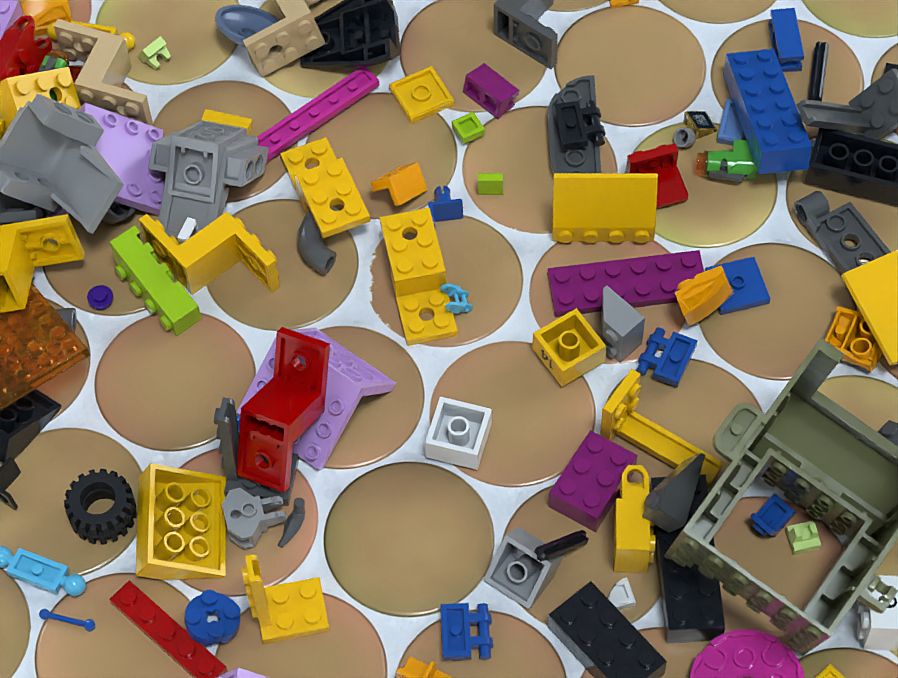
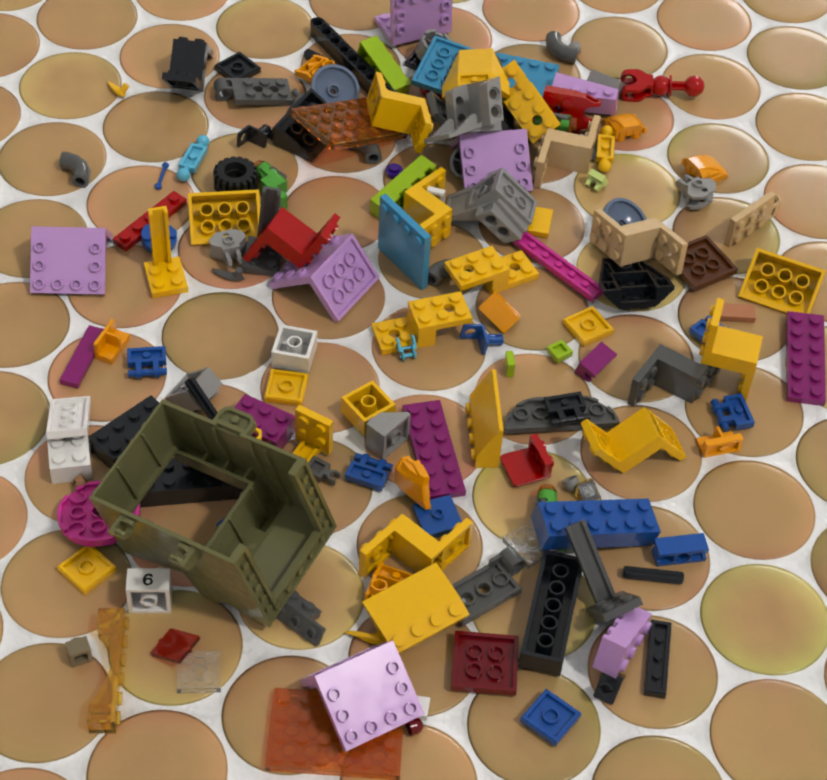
camera: 80 degrees right, 10 degrees down
none -> bright green plate [254,160,288,209]
none -> yellow tile [264,369,309,406]
none -> dark grey plate [308,456,340,485]
none -> yellow bracket [359,514,473,579]
none -> dark azure plate [378,194,431,290]
none -> clear plate [502,520,559,569]
none -> yellow bracket [581,407,687,473]

